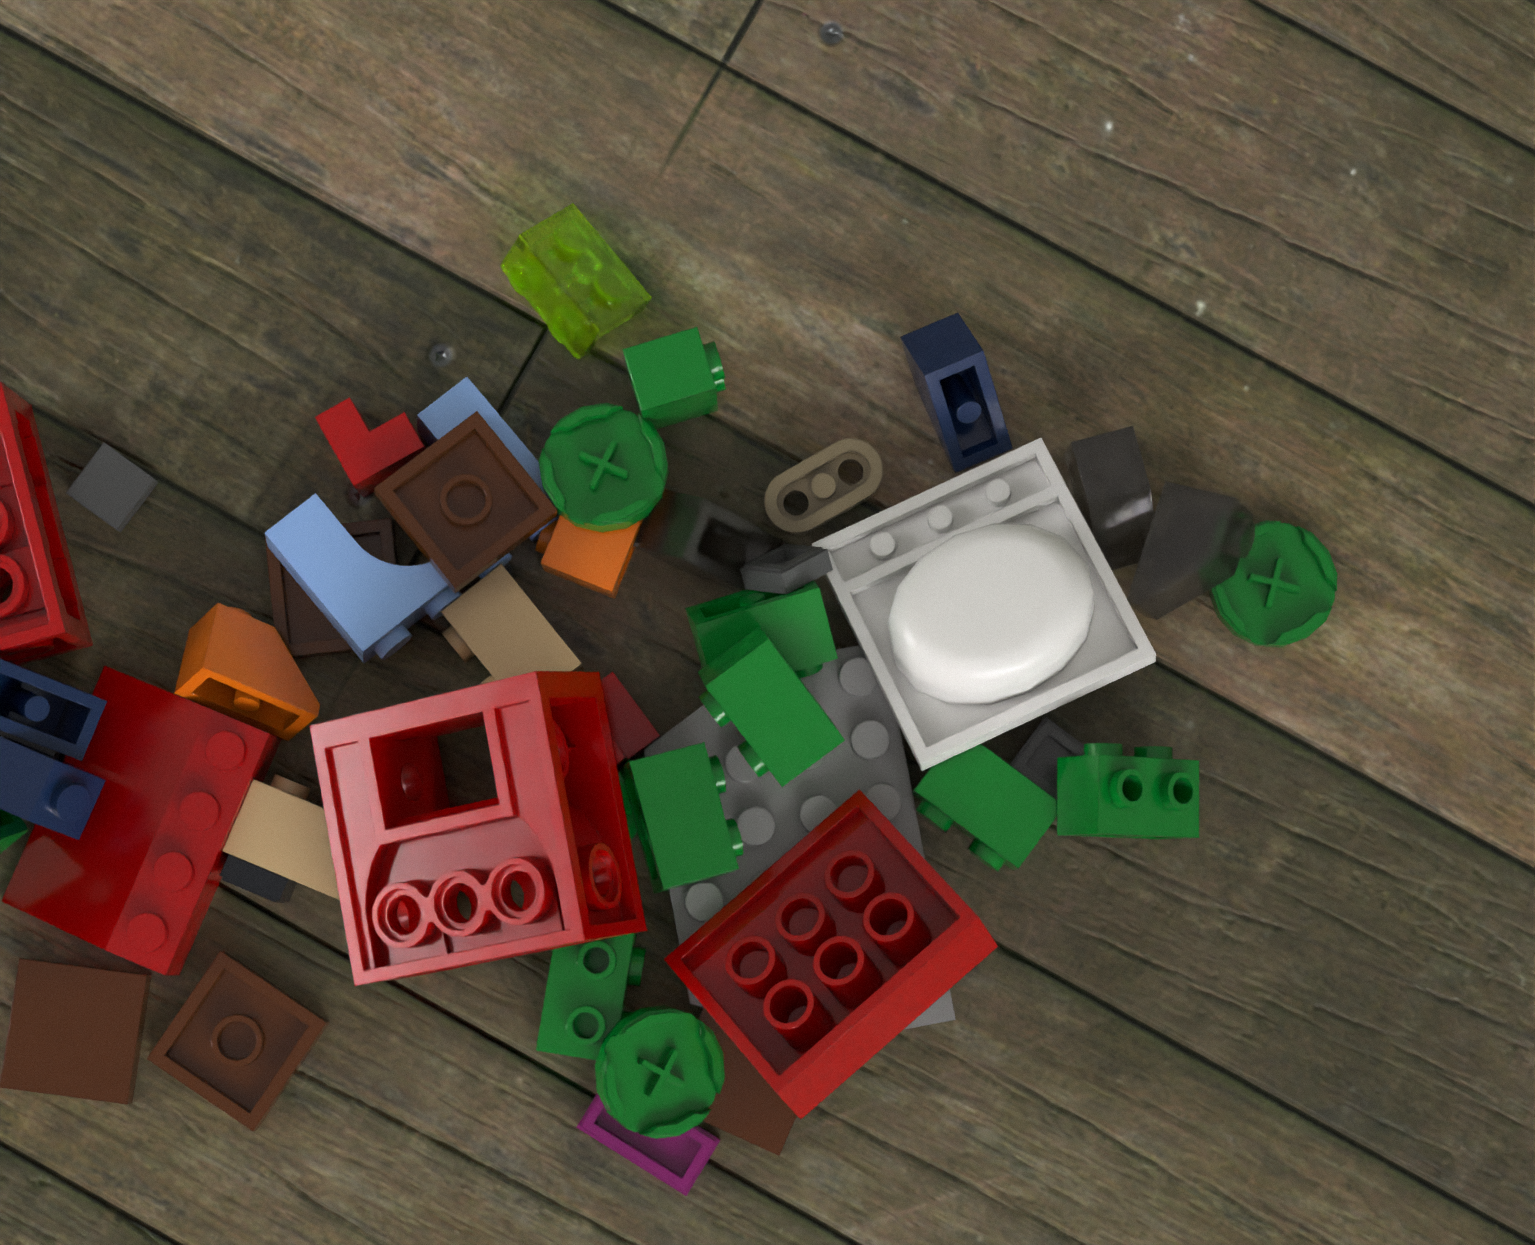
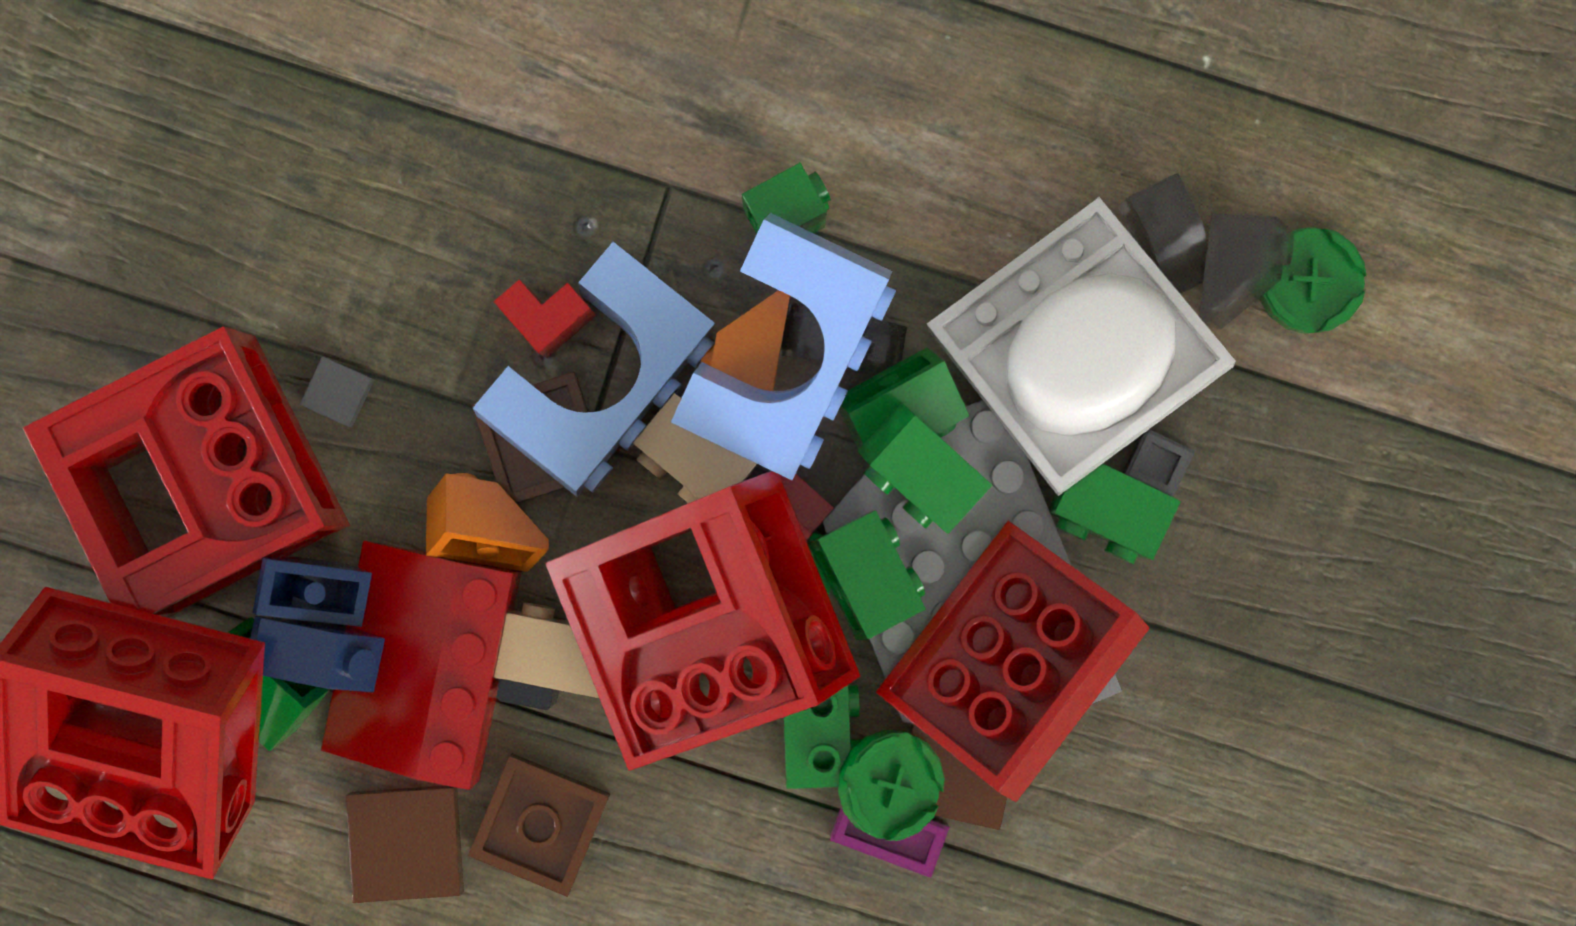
camera: 15 degrees left, 5 degrees up
reddish brown tile [374,411,558,593] -> none
clear neon green bracket [501,203,652,359] -> none
green tile [539,403,669,532] -> none
dark grey tile [740,543,833,595] -> none
dark tan plate [764,438,883,536] -> none
dark blue slope [900,312,1013,473] -> none
green brick [1057,743,1199,840] -> none
none -> light blue arch [671,213,896,480]

